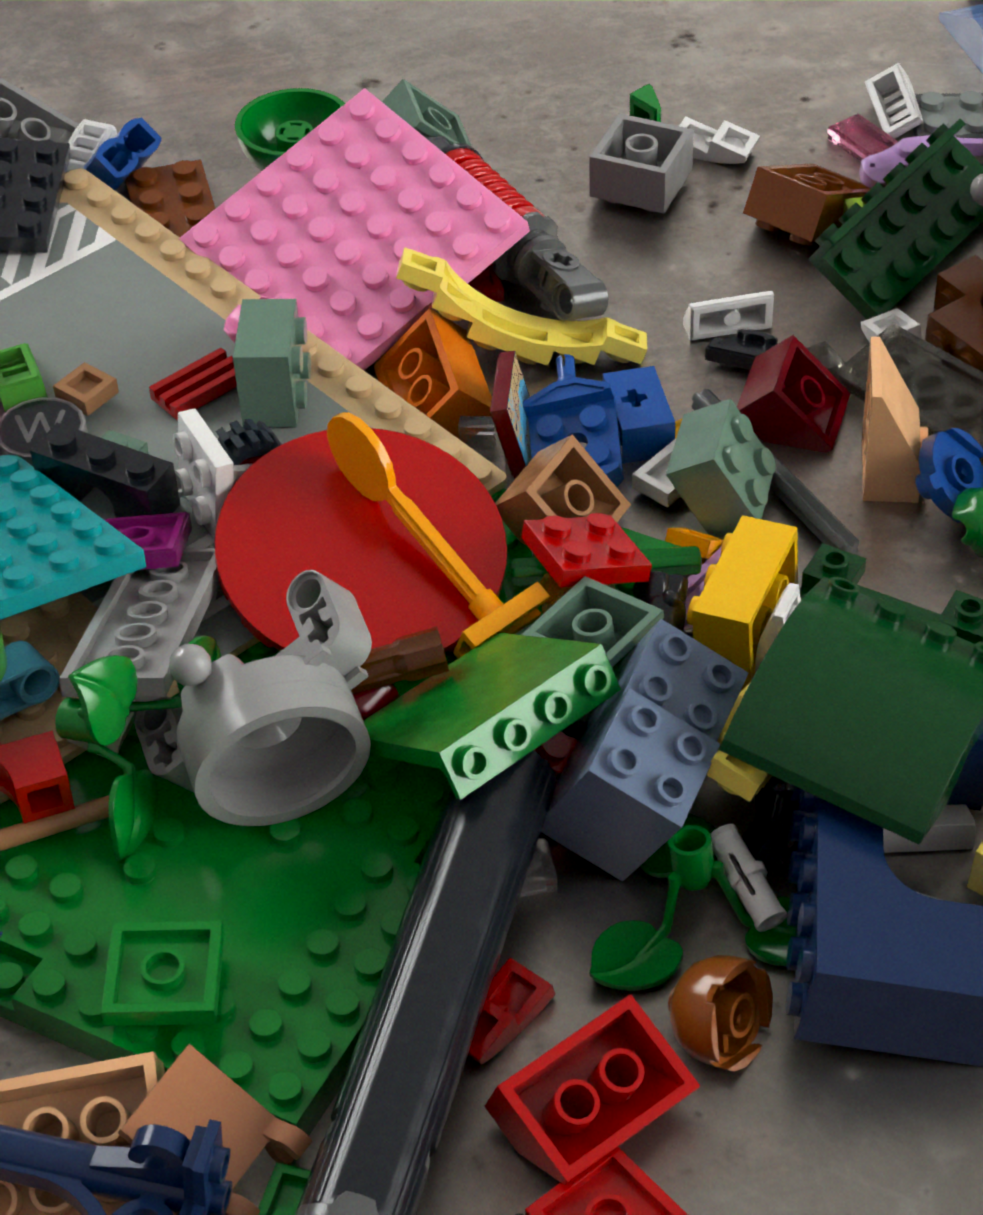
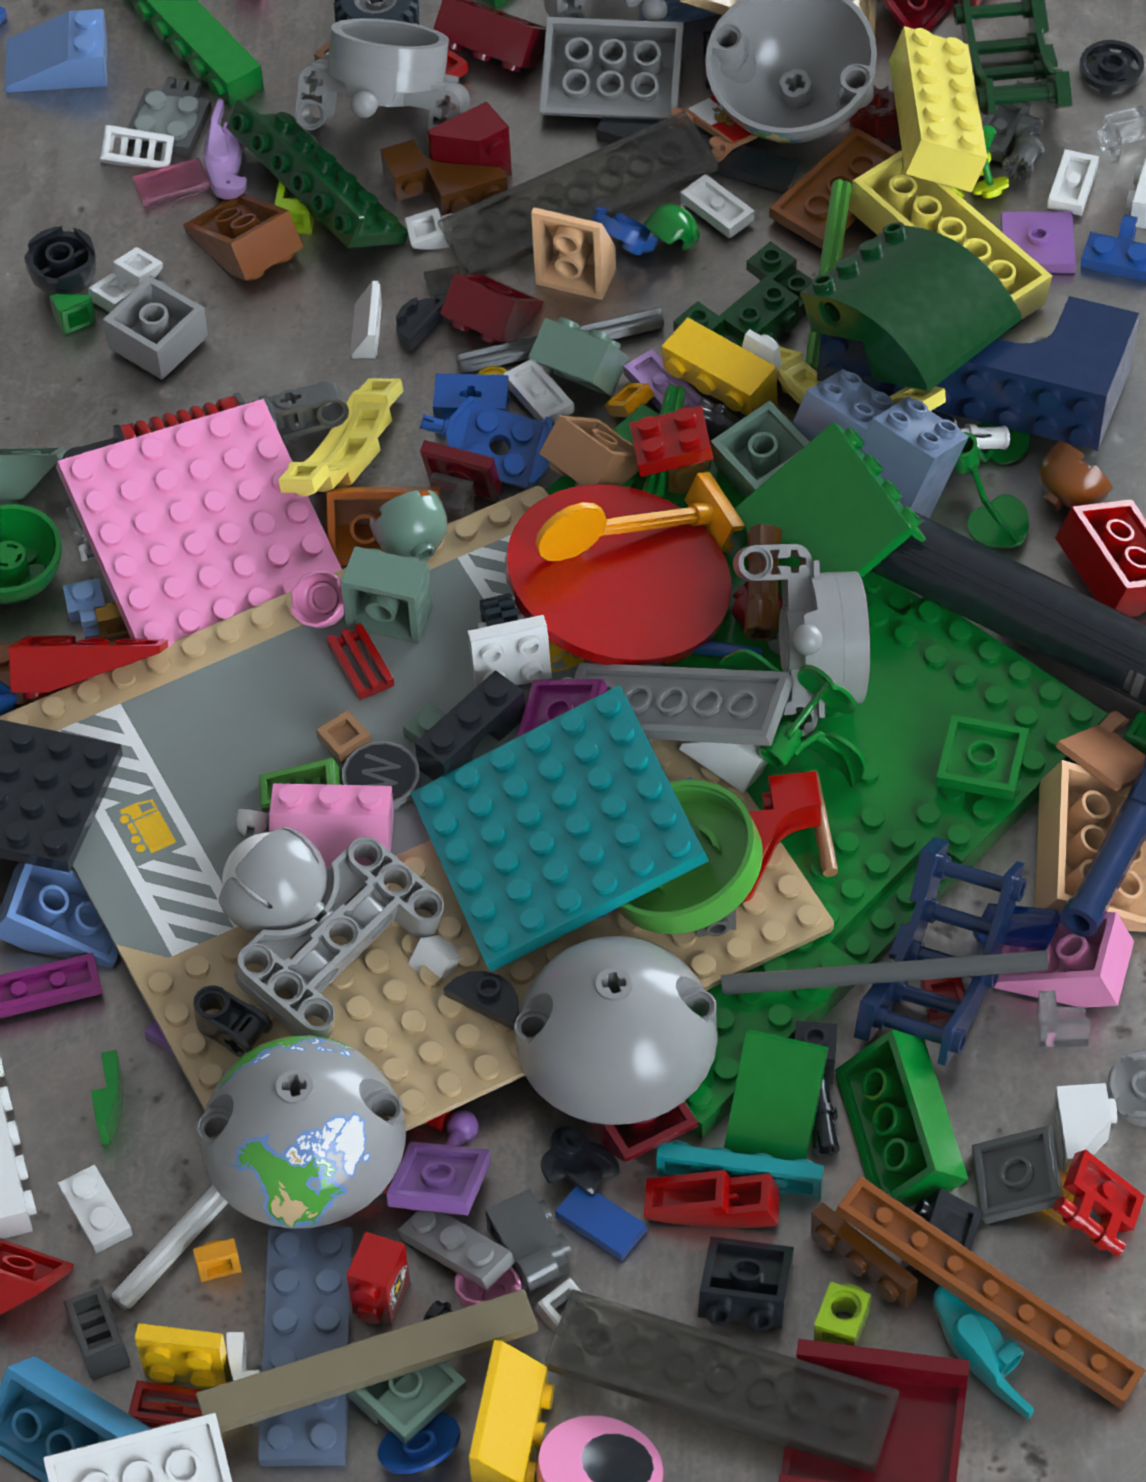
camera: 75 degrees left, 10 degrees up
none -> red wedge [9,635,168,699]
none -> black cylinder [24,226,96,295]
none -> sand green cylinder [370,490,447,561]

